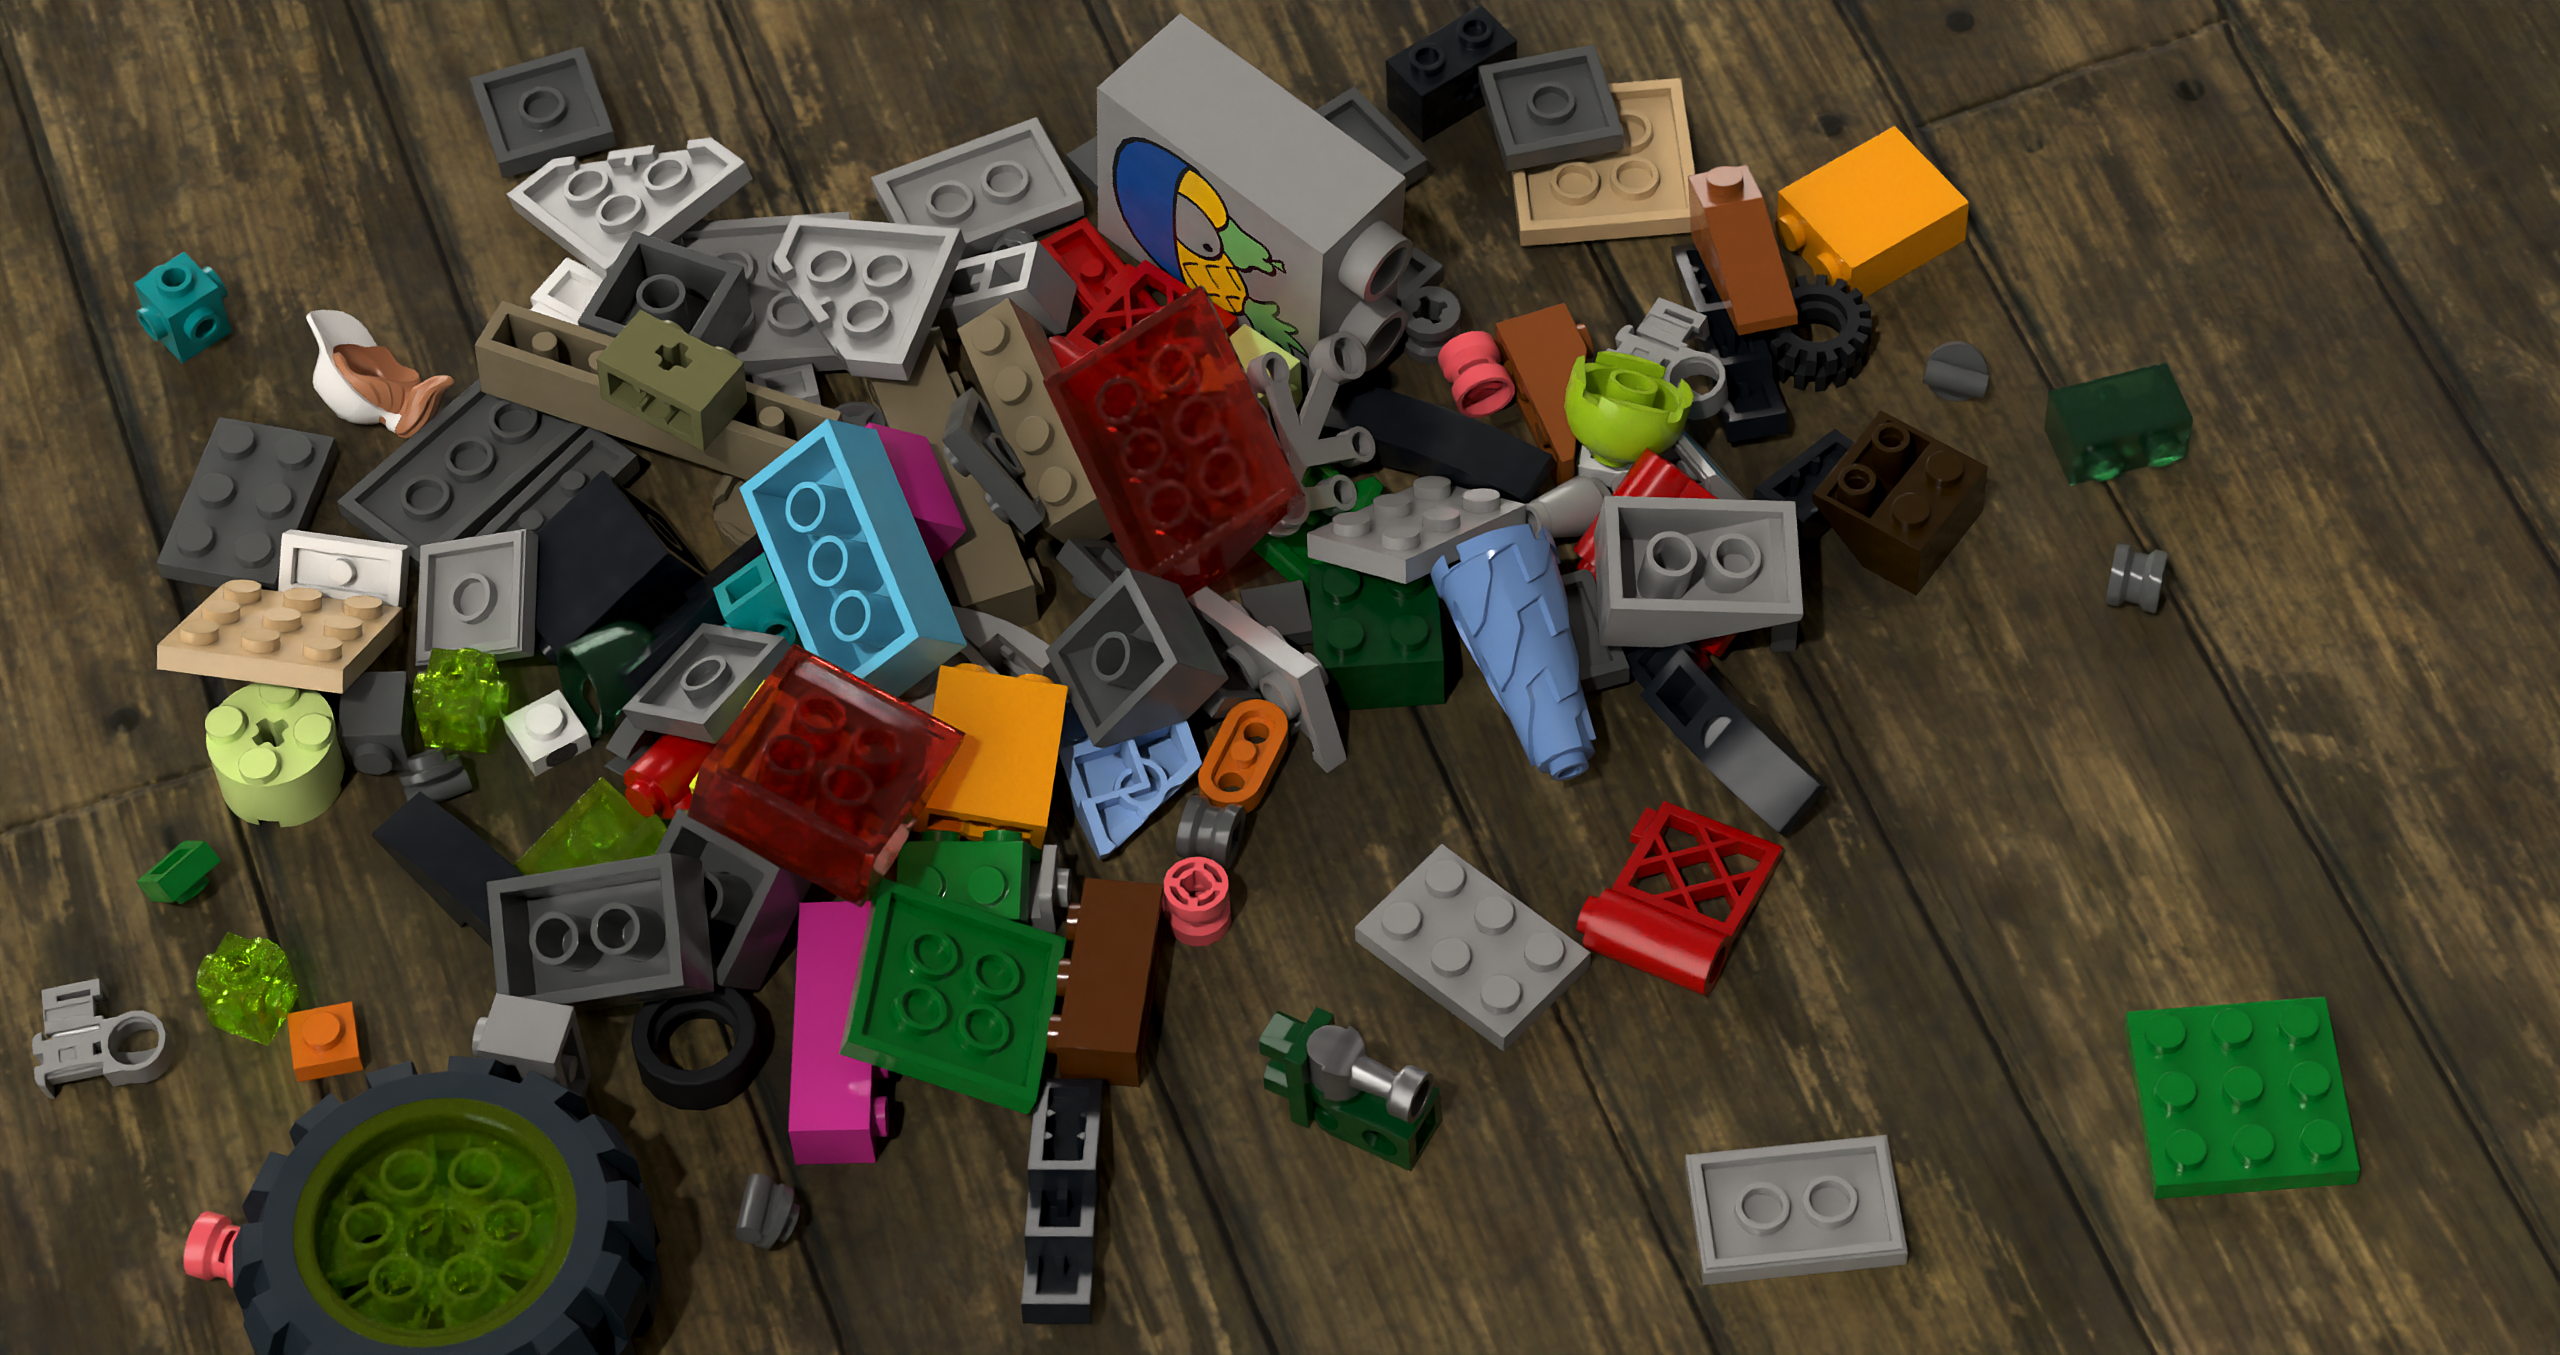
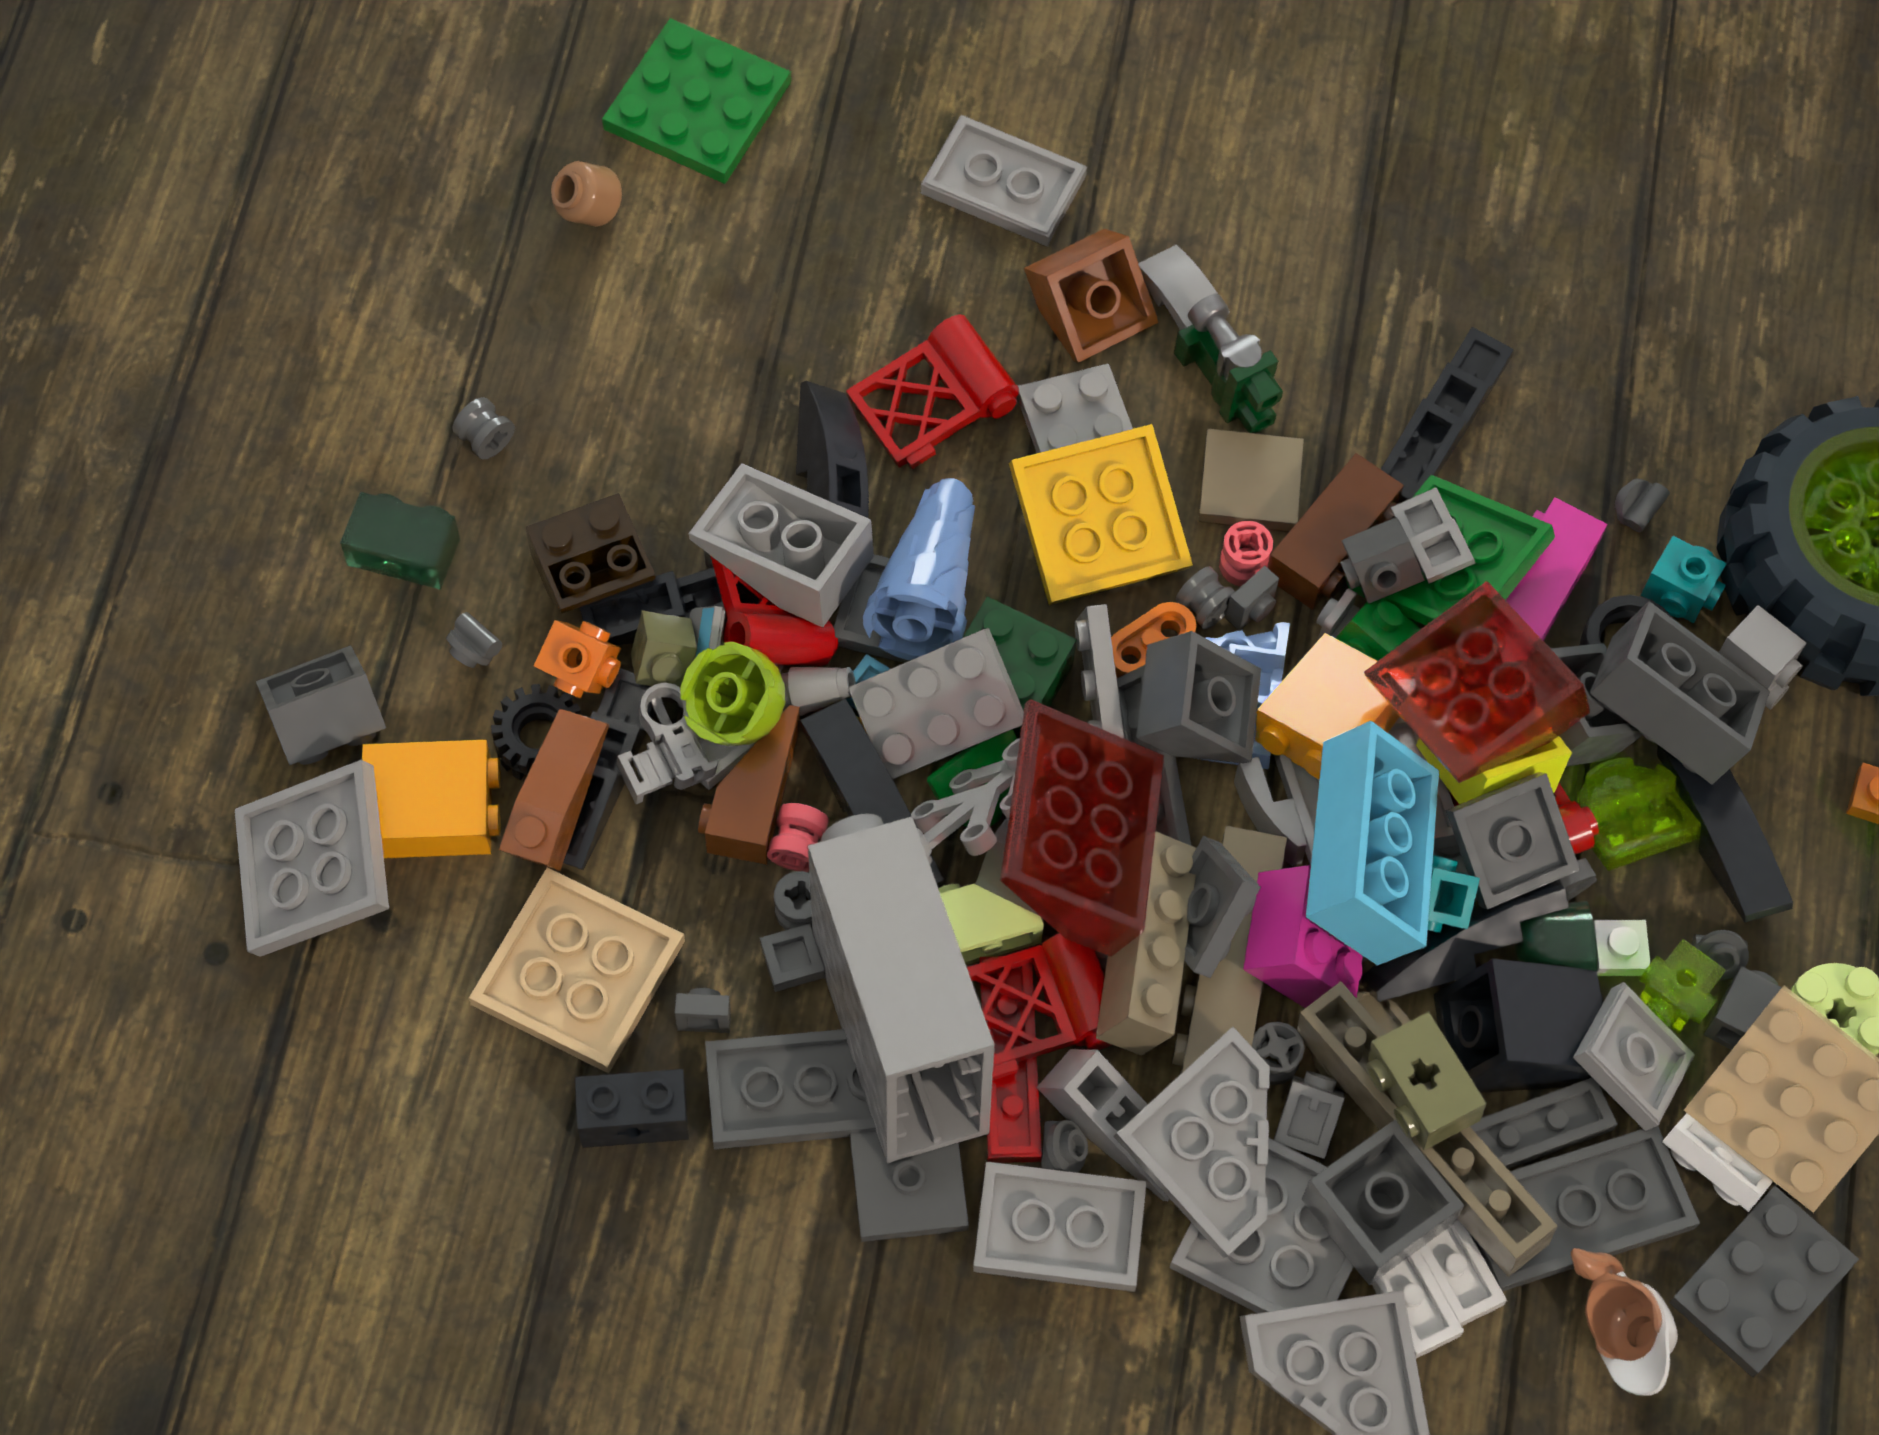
camera: 155 degrees left, 10 degrees up
dark grey plate [1478,44,1624,172] -> none
none -> light grey plate [235,760,389,957]
none -> dark grey slope [256,645,386,766]
none -> orange brick [534,620,621,698]
none -> medium nougat head [551,161,622,227]
none -> olive brick [631,611,697,687]
none -> dark grey plate [675,988,731,1033]
none -> yellow plate [1009,424,1193,605]
none -> dark orange slope [1024,228,1159,363]
none -> light grey slope [1138,245,1229,330]
none -> dark tan tile [1198,428,1304,531]
none -> dark grey plate [1225,566,1279,631]
none -> dark grey brick [1340,517,1425,604]
none -> light grey slope [1391,487,1475,583]
none -> teal brick [1641,536,1727,623]

